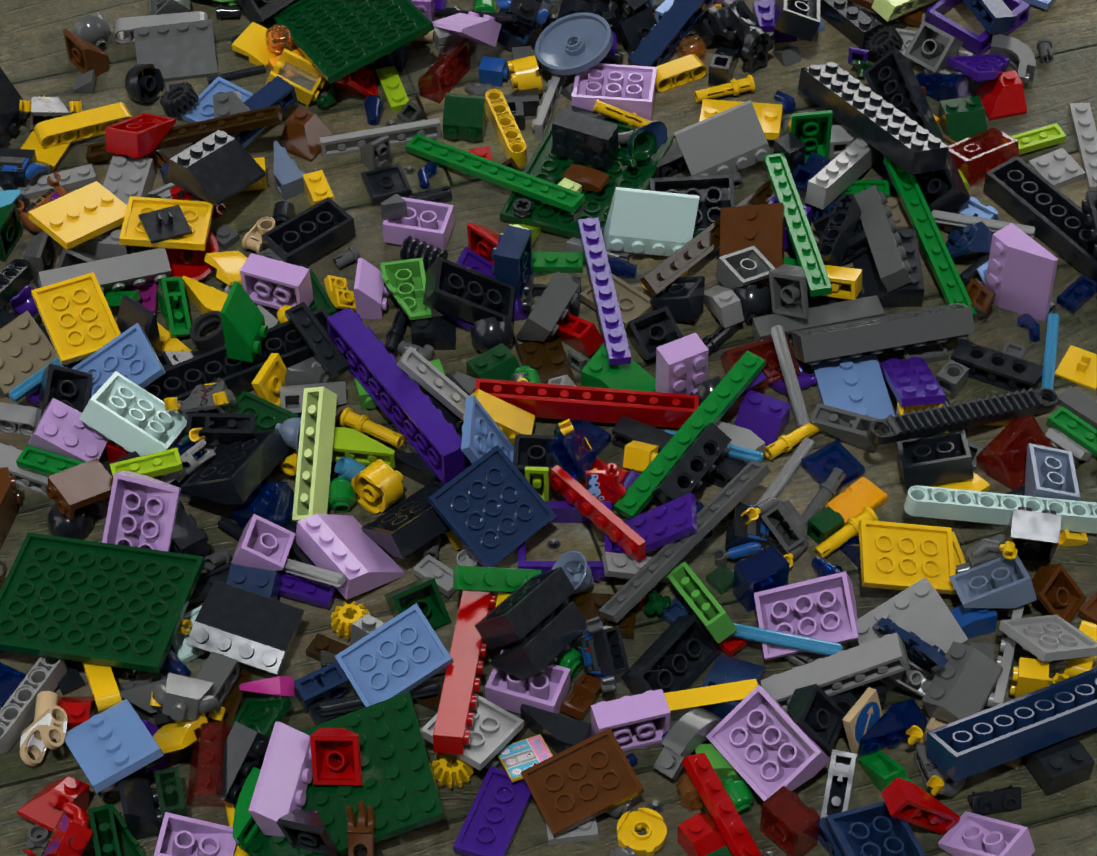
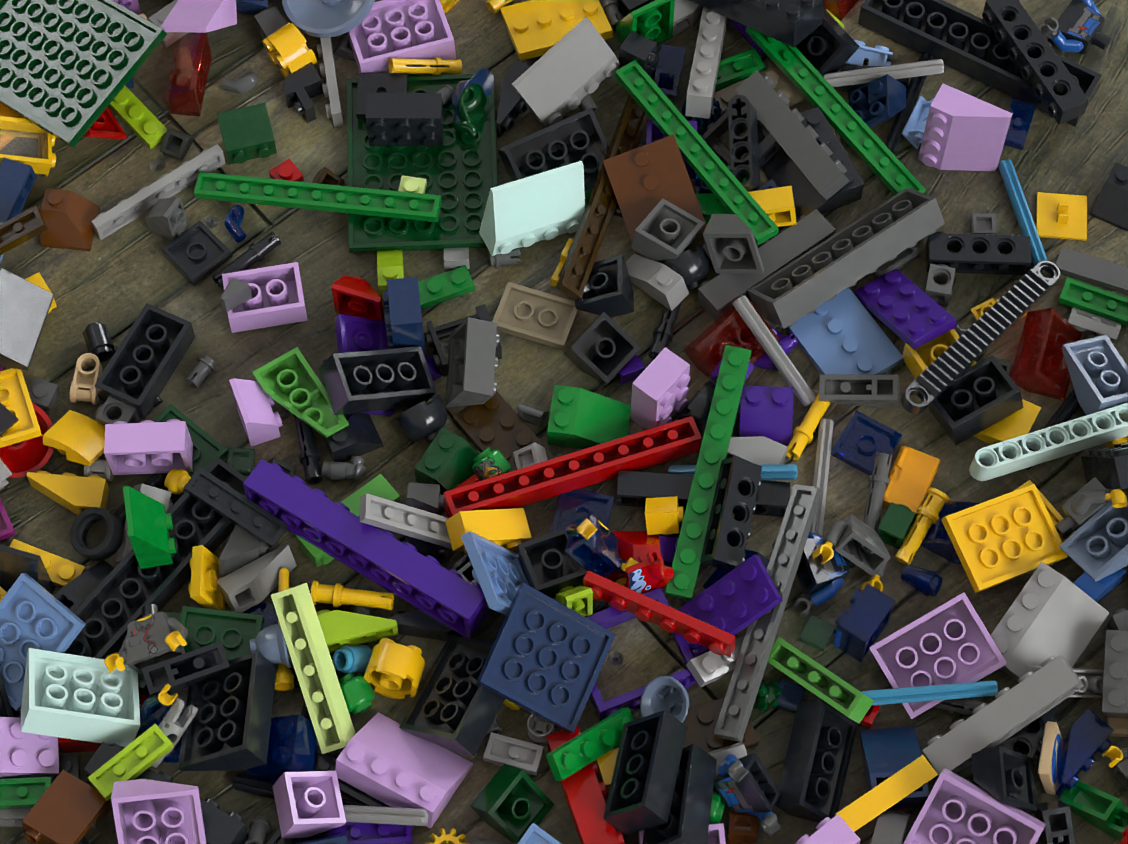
camera: 25 degrees left, 15 degrees up
green slope [157,277,191,337] -> none
sand blue slope [273,141,305,200] -> none
yellow brick [303,170,335,206] -> none
dark green arm [316,86,337,109] -> none
yellow slope [324,275,356,311] -> none
clear blue cone [364,95,384,126] -> none
black piece [400,236,448,271] -> none
blue brick [478,56,509,87] -> none
yellow beam [485,89,527,168] -> none
black bush [513,198,532,219] -> none
red slope [554,313,604,356] -> none
reddish brown slope [562,164,610,191] -> none
plate [578,218,631,365] -> none
clear blue cone [608,256,637,278] -> none
dark blue plate [872,617,949,673] -> none
reddish brown slope [966,278,996,314] -> none
clear blue arm [1017,313,1041,342] -> none

